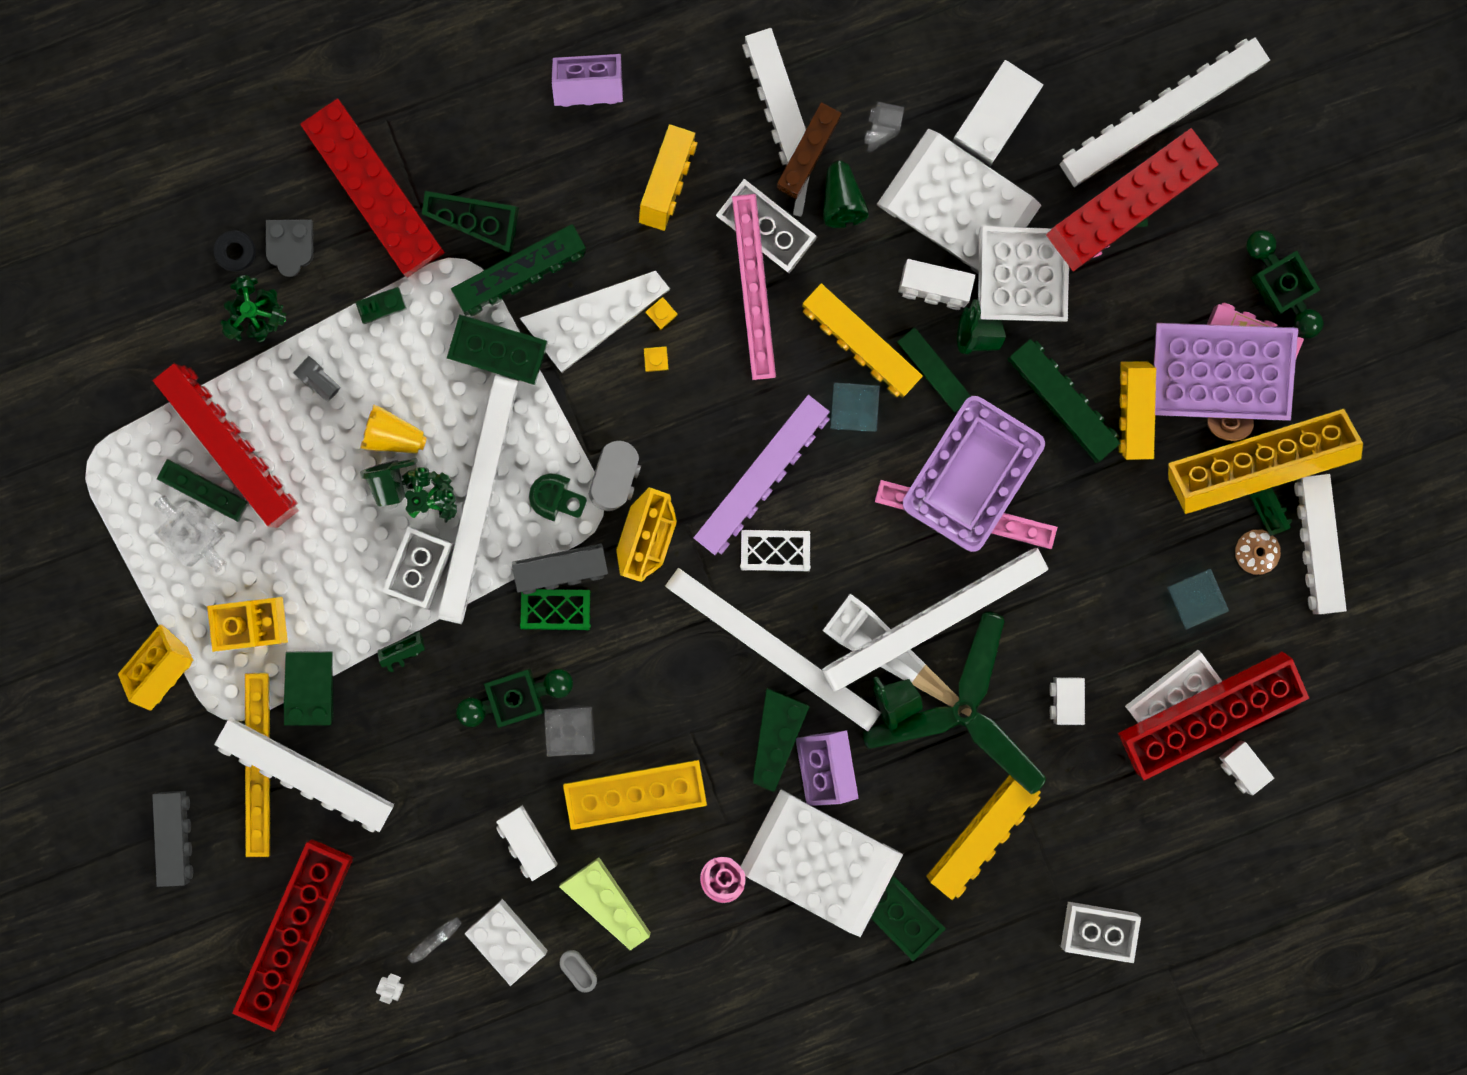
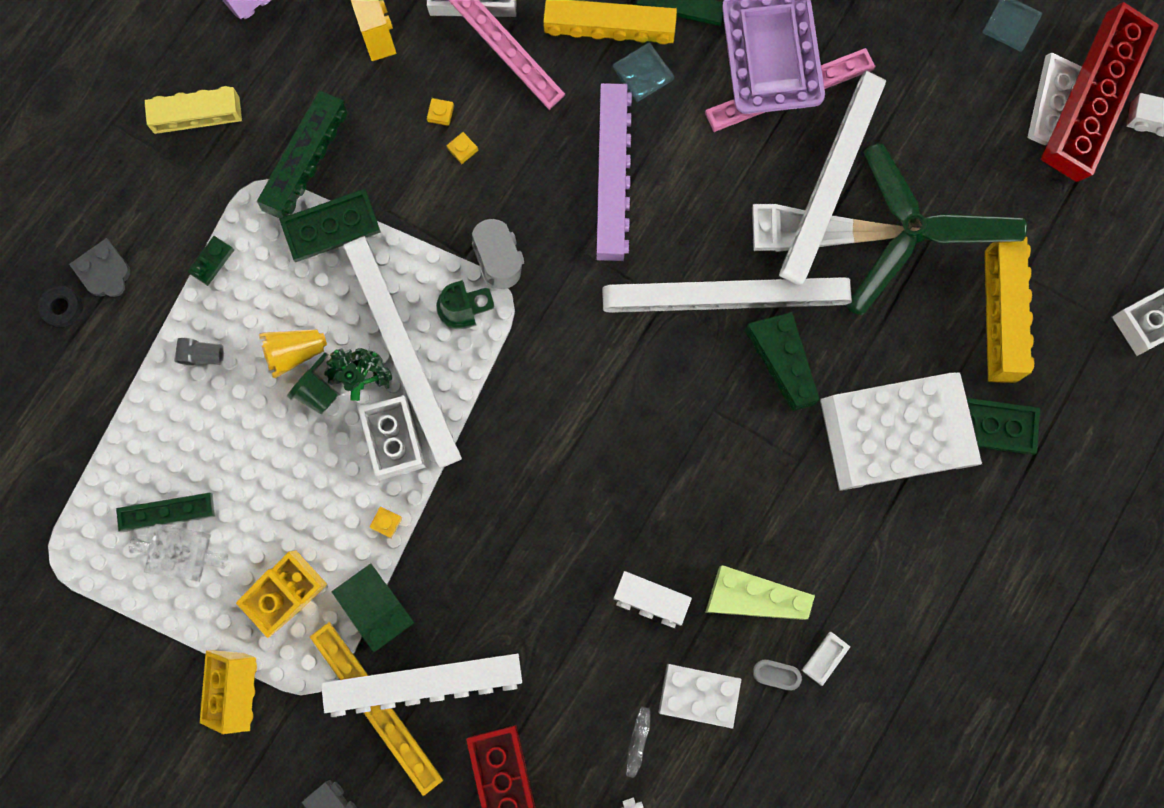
camera: 40 degrees left, 10 degrees down
red brick [152,363,299,528] -> none
dark green plant [220,275,286,342] -> none
red brick [300,98,445,278] -> none
dark green plate [377,632,425,672] -> none
dark green wedge [422,191,519,253] -> none
dark green brick [456,669,573,728] -> none
dark grey brick [512,544,608,594] -> none
white wing [520,271,670,373] -> none
green window [520,589,591,630] -> none
clear brick [544,706,595,756] -> none
yellow plate [563,760,707,830] -> none
yellow wedge [616,487,677,582] -> none
bright pink cone [700,857,745,903] -> none
white window [740,530,811,571] -> none
lavender slope [796,731,859,806] -> none
dark green container [873,677,923,730] -> none
white brick [1050,677,1085,725] -> none
none -> light yellow brick [145,86,242,134]
none -> yellow plate [369,506,402,539]
none -> white tile [802,632,850,686]

